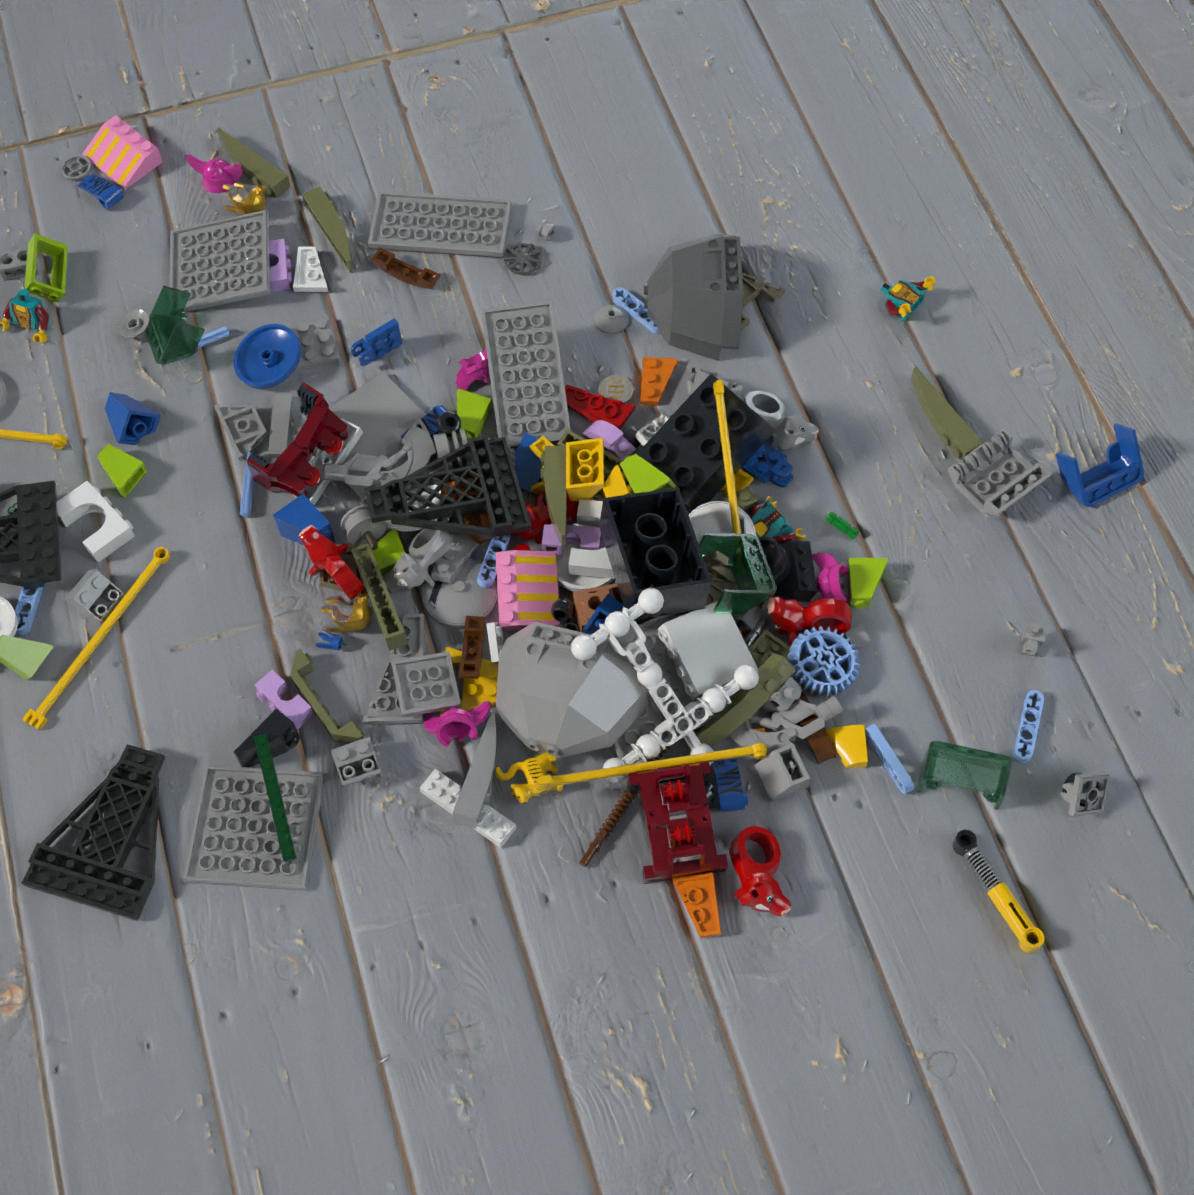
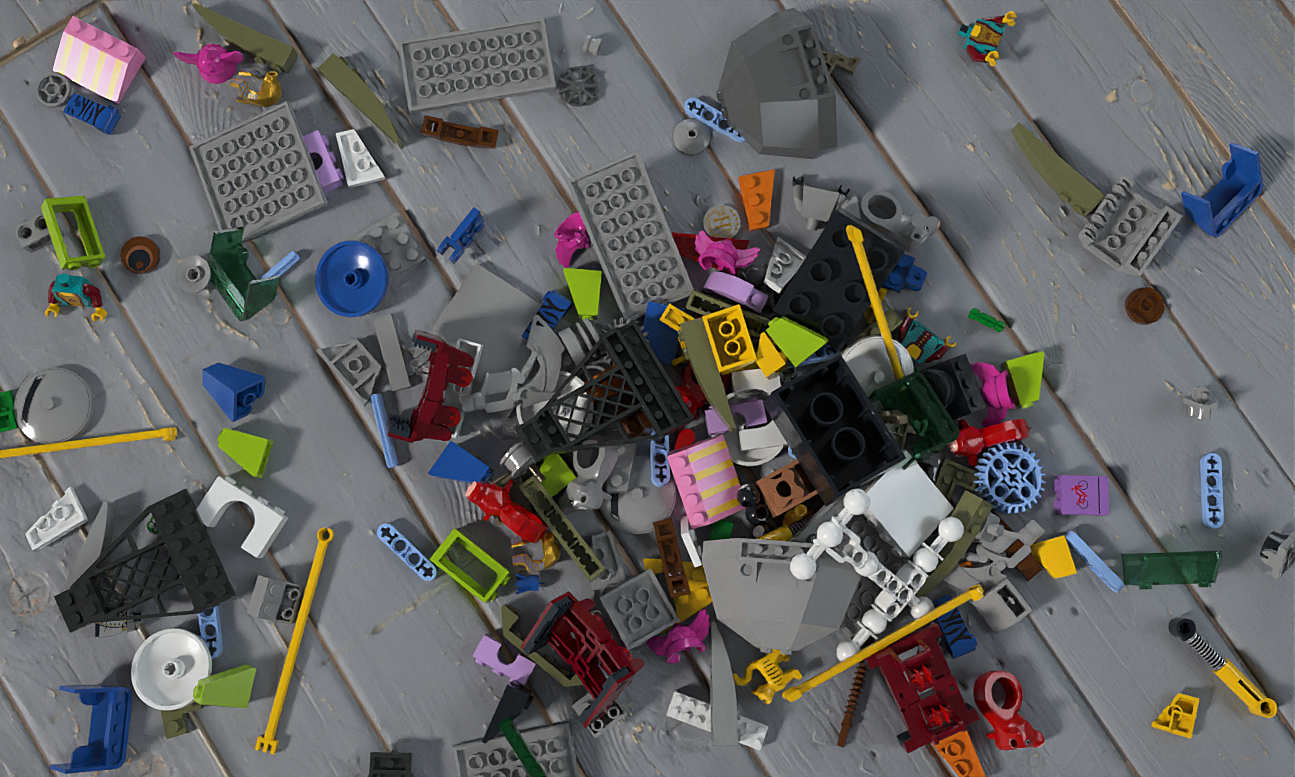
camera: 20 degrees left, 20 degrees up
black head [436,412,461,437] -> none
blue slope [582,594,623,635] -> none
none -> tile [120,236,160,274]
none -> light blue beam [377,523,438,581]
none -> lime piece [430,528,511,603]
none -> dark red container [520,591,644,728]
none -> dark pink helmet [694,231,761,276]
none -> medium lavender panel [1053,475,1109,516]
none -> reddish brown tile [1125,287,1165,325]
none -> yellow slope [1151,693,1199,739]

